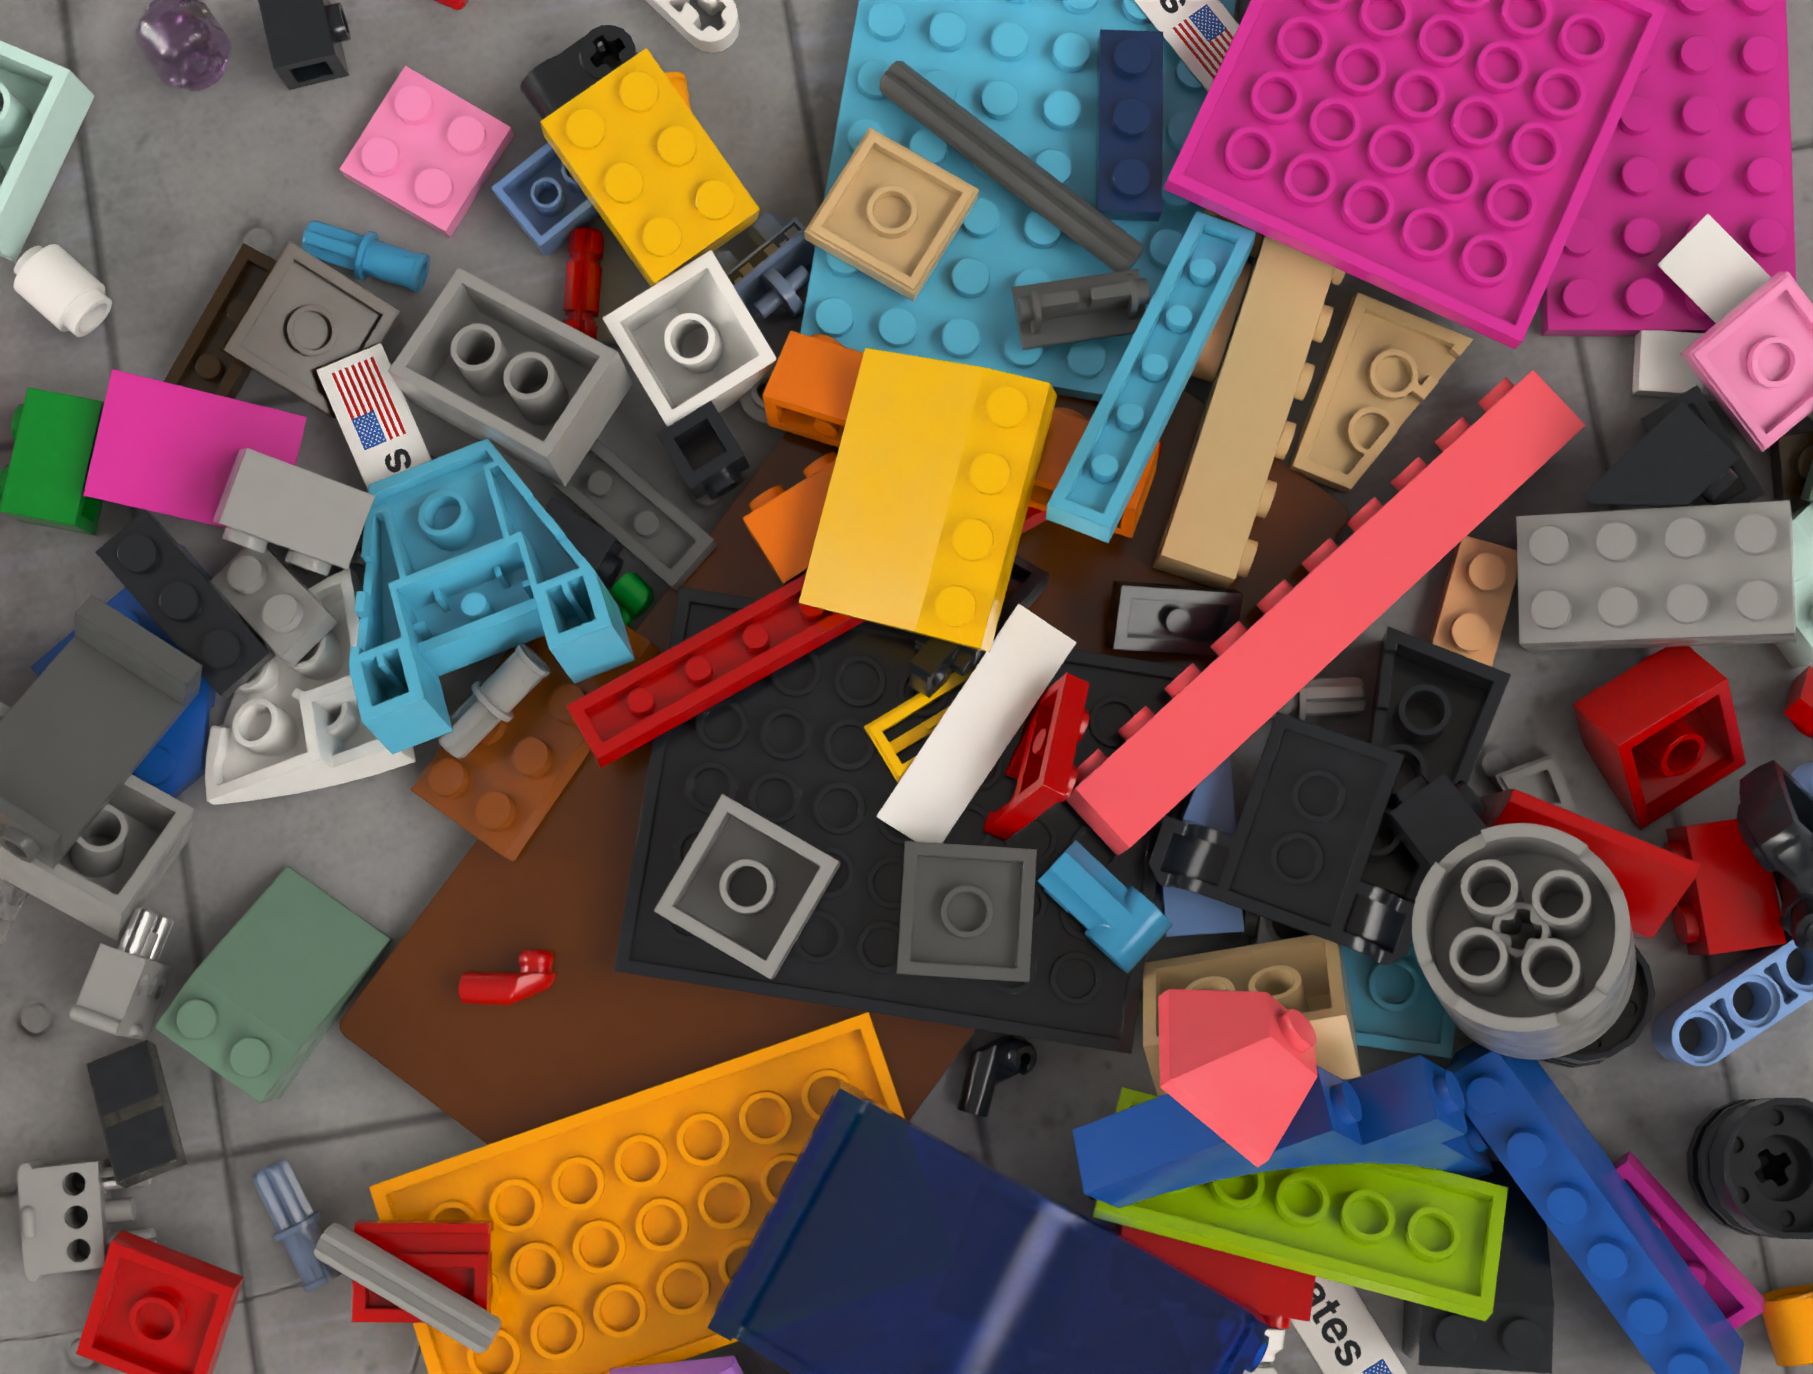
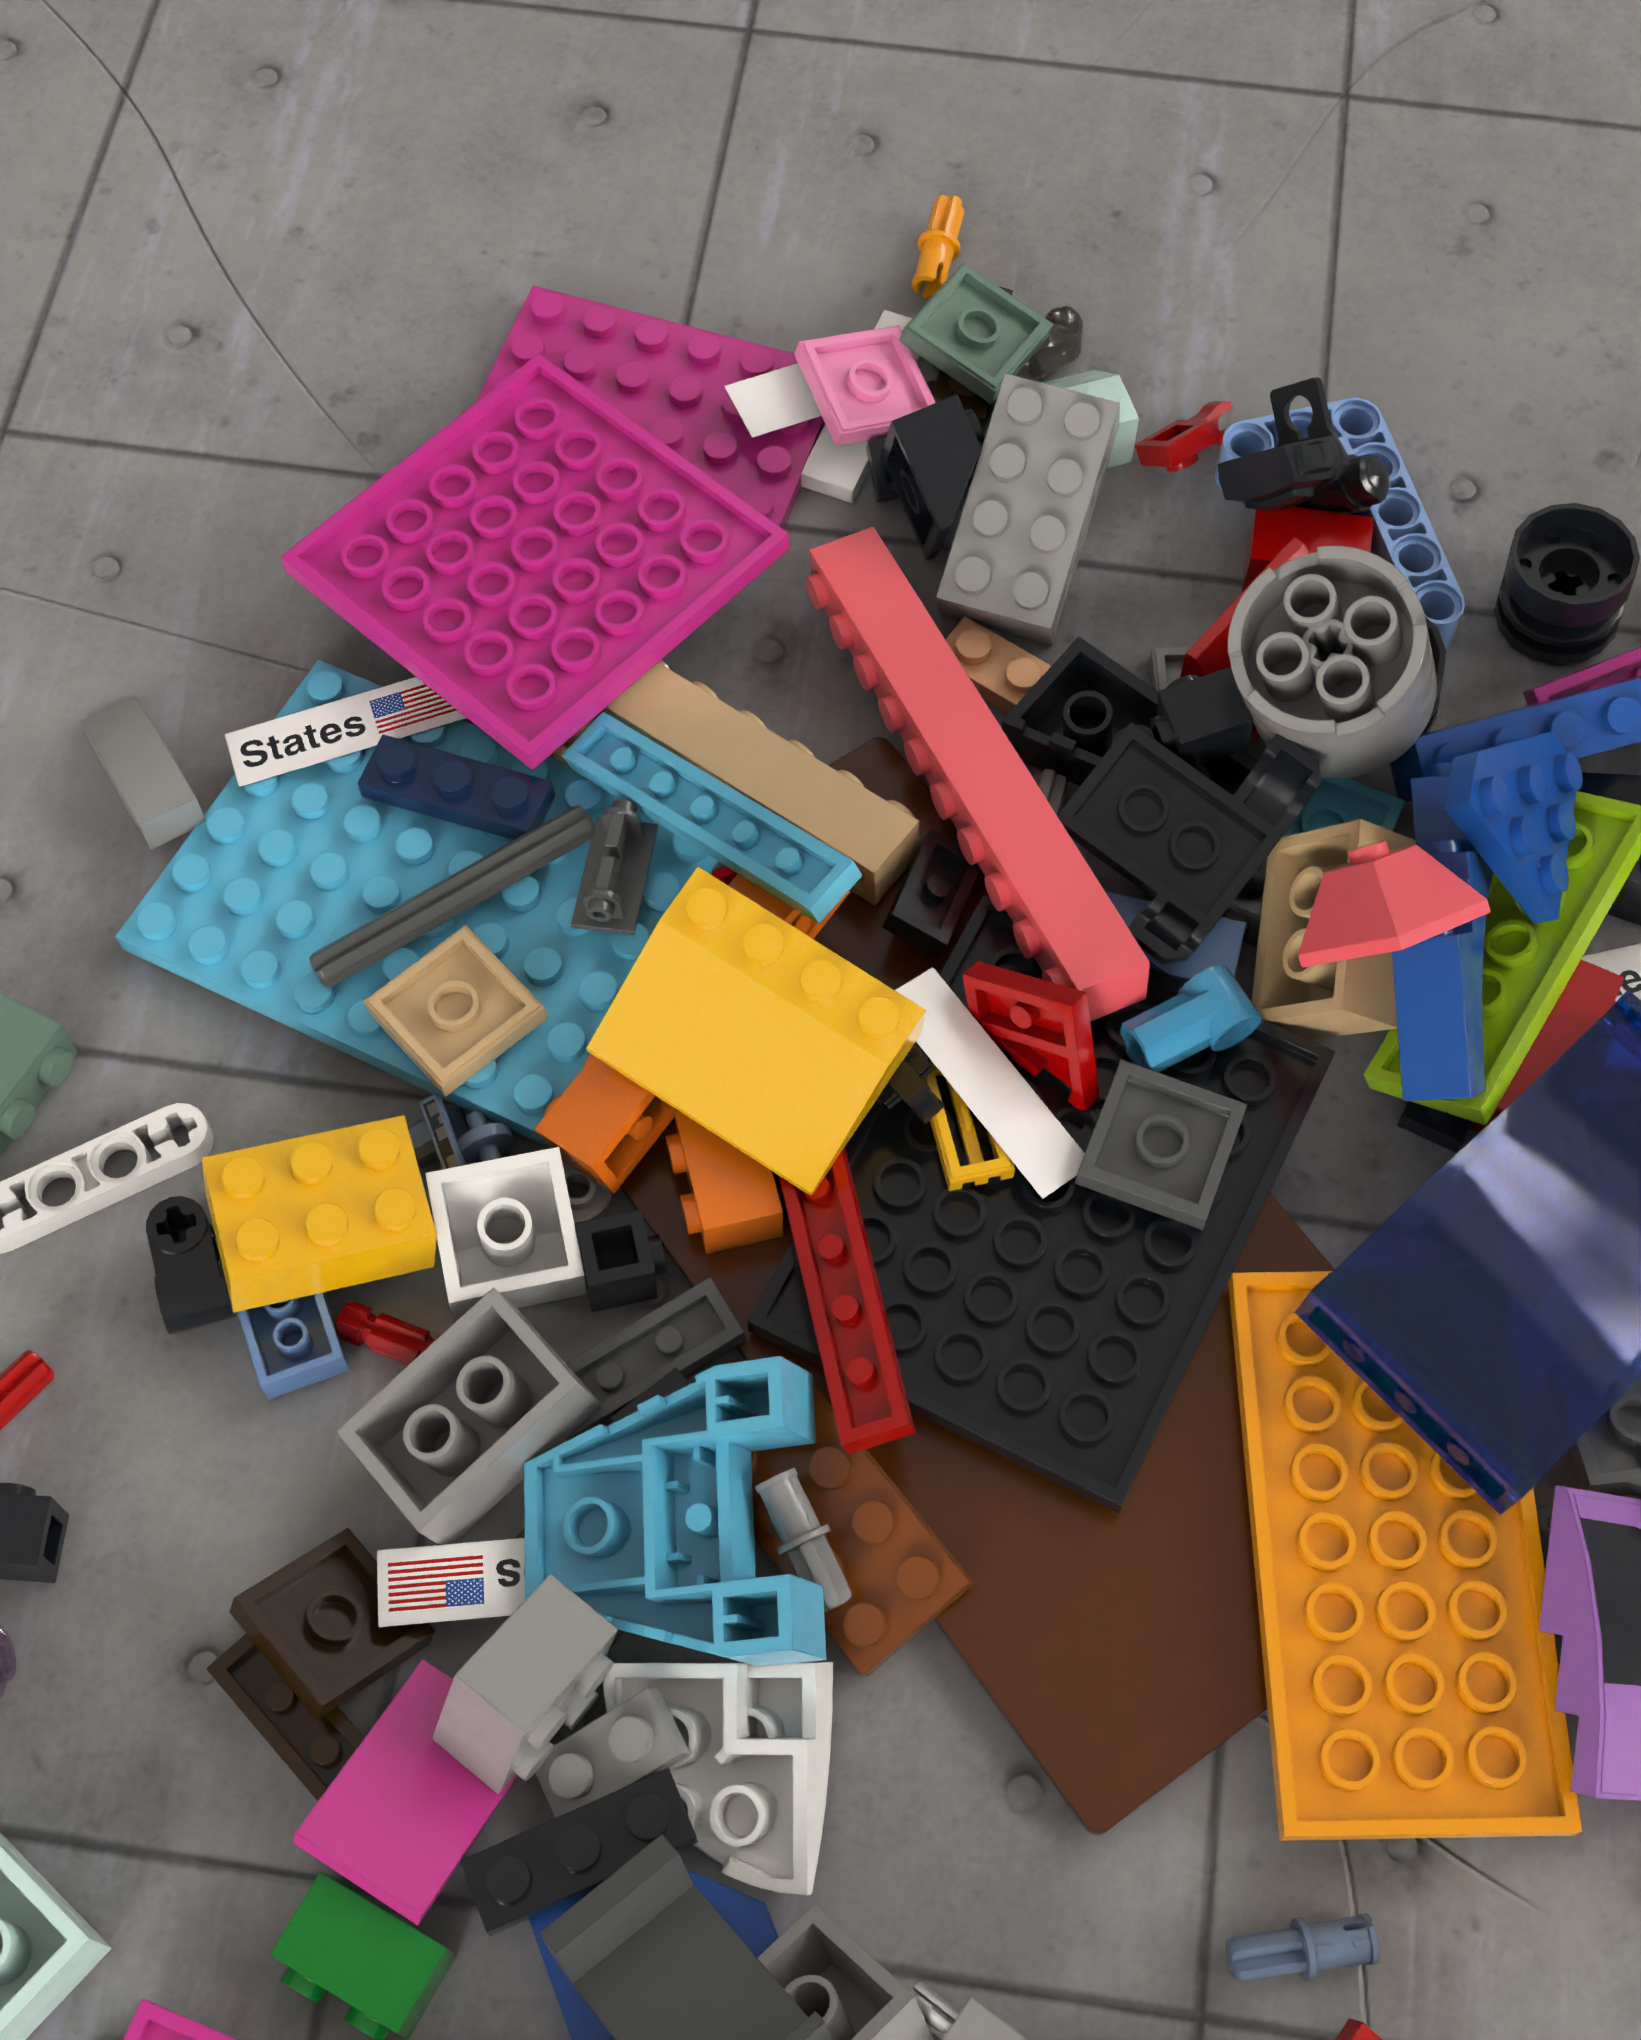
camera: 70 degrees left, 20 degrees down
white brick [14,244,112,337] -> none
sand green slope [154,866,393,1103] -> none
dark azure axle [302,220,430,293] -> none
light grey axle [314,1223,501,1353] -> none
bright pink plate [340,66,515,238] -> none
red plate [351,1220,493,1323] -> none
red arm [458,949,557,1006] -> none
light grey brick [654,794,841,979] -> none
black arm [957,1035,1037,1117] -> none
tan wing [1289,292,1474,493] -> none
red slope [1572,646,1746,830] -> none
none -> blue plate [1444,731,1583,924]

